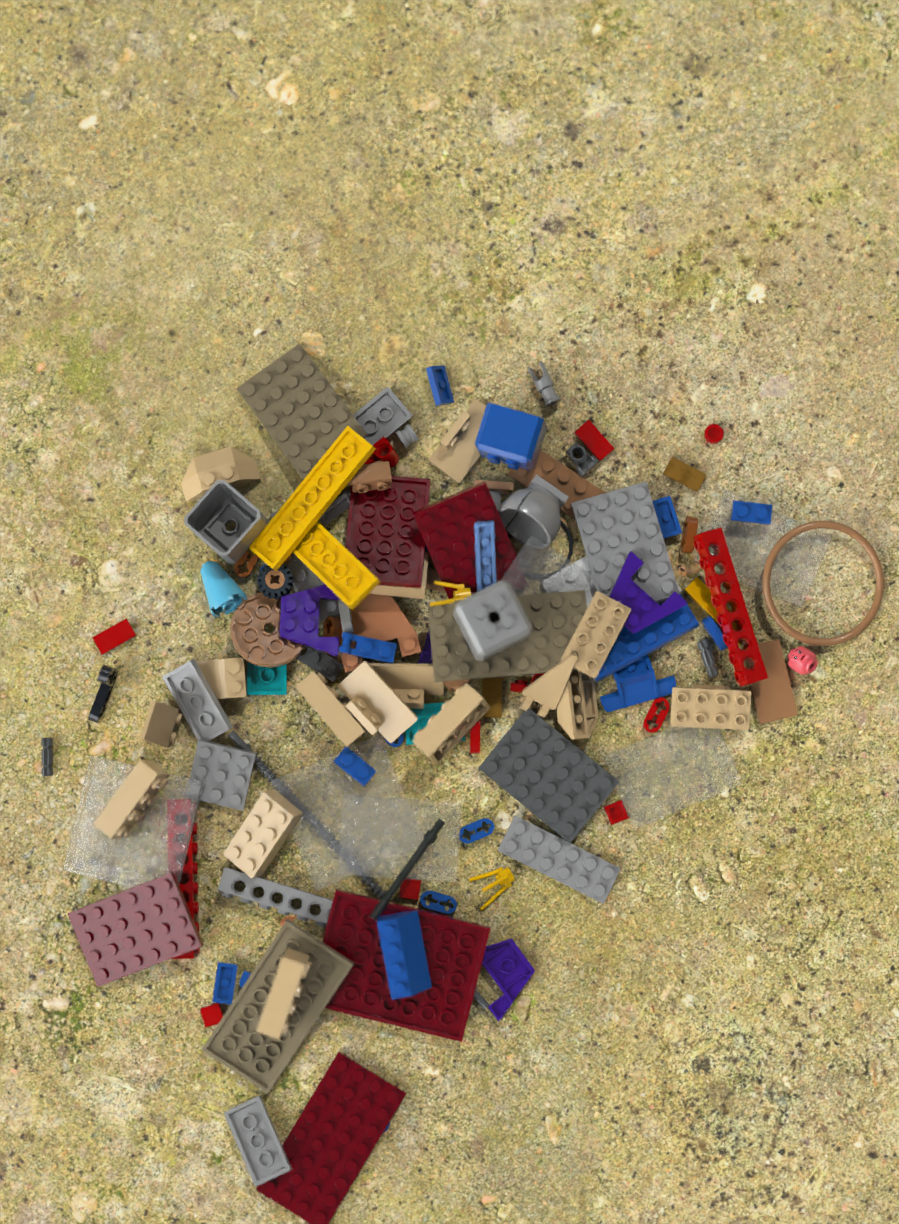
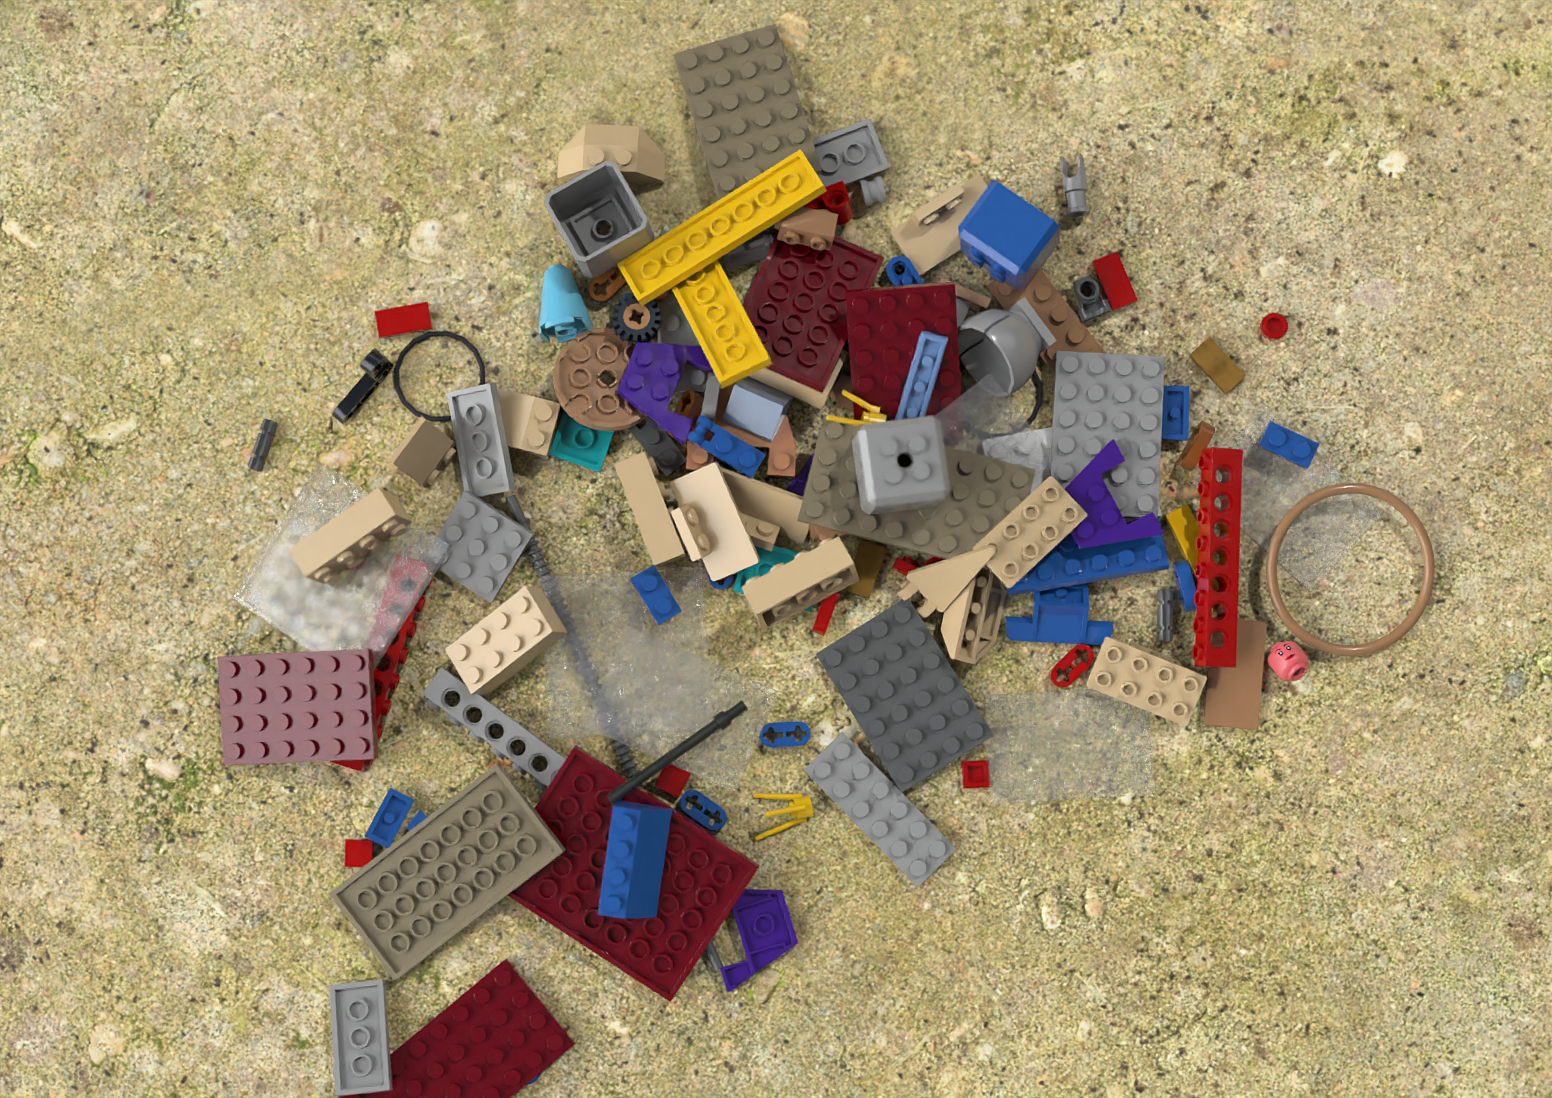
camera: 20 degrees right, 0 degrees up
tan brick [256,948,312,1040] -> none
blue plate [426,365,454,406] -> none
none -> black piece [394,331,485,422]
none -> slope [722,376,795,442]
none -> blue plate [886,256,925,286]

